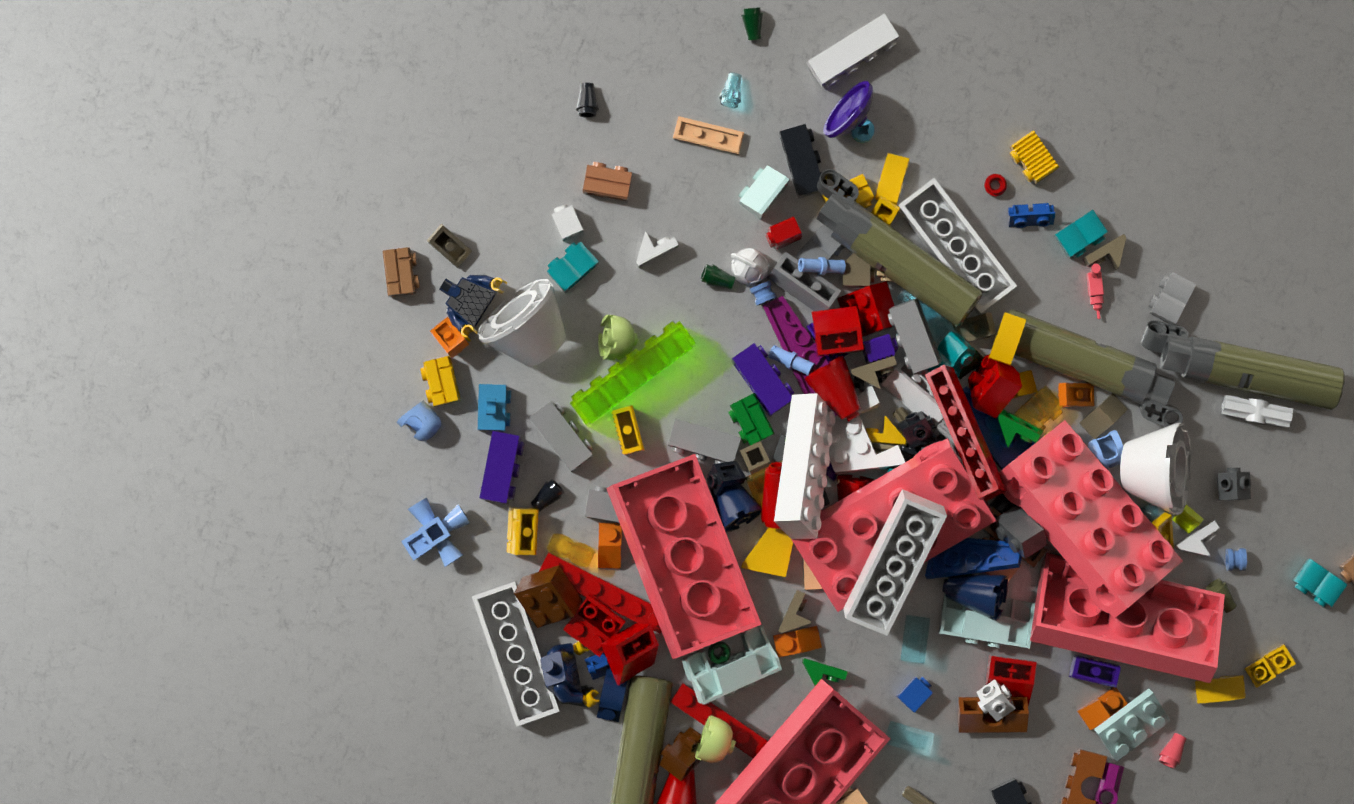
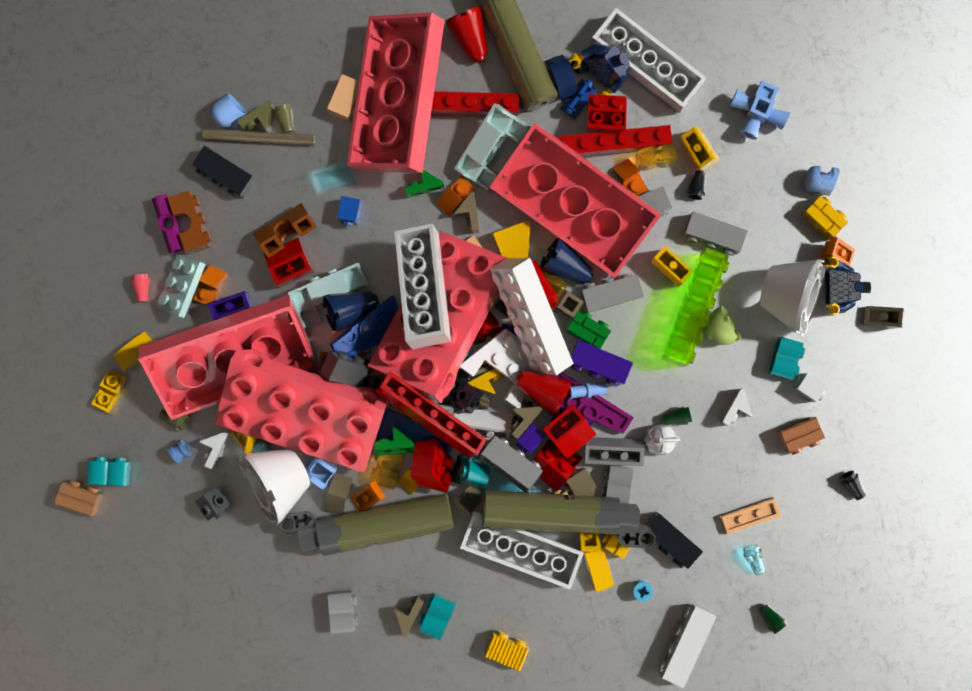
camera: 145 degrees right, 0 degrees up
medium nougat brick [383,247,420,297] -> none
dark azure brick [477,384,511,431] -> none
dark purple brick [479,431,525,505] -> none
reddish brown brick [514,565,582,628] -> none
red slope [601,623,659,685] -> none
reddish brown brick [659,727,702,781] -> none
yellowish green cylinder [695,716,736,763] -> none
black bracket [707,461,746,495] -> none
dark green cone [708,641,731,664] -> none
light aqua slope [739,165,790,220] -> none
medium blue wheel [750,281,777,306] -> none
red brick [766,216,803,250] -> none
light blue pin [798,257,846,275] -> none
dark purple dish [823,81,873,138] -> none
clear light blue panel [900,615,930,663] -> none
white brick [976,679,1016,721] -> none
red plate [984,174,1007,197] -> none
yellow slope [989,312,1026,365] -> none
blue hinge [1008,203,1055,228] -> none
coral piece [1086,264,1104,320] -> none
olive piece [1141,320,1345,410] -> none
neon yellow tile [1172,504,1204,534] -> none
white piece [1221,395,1293,428] -> none

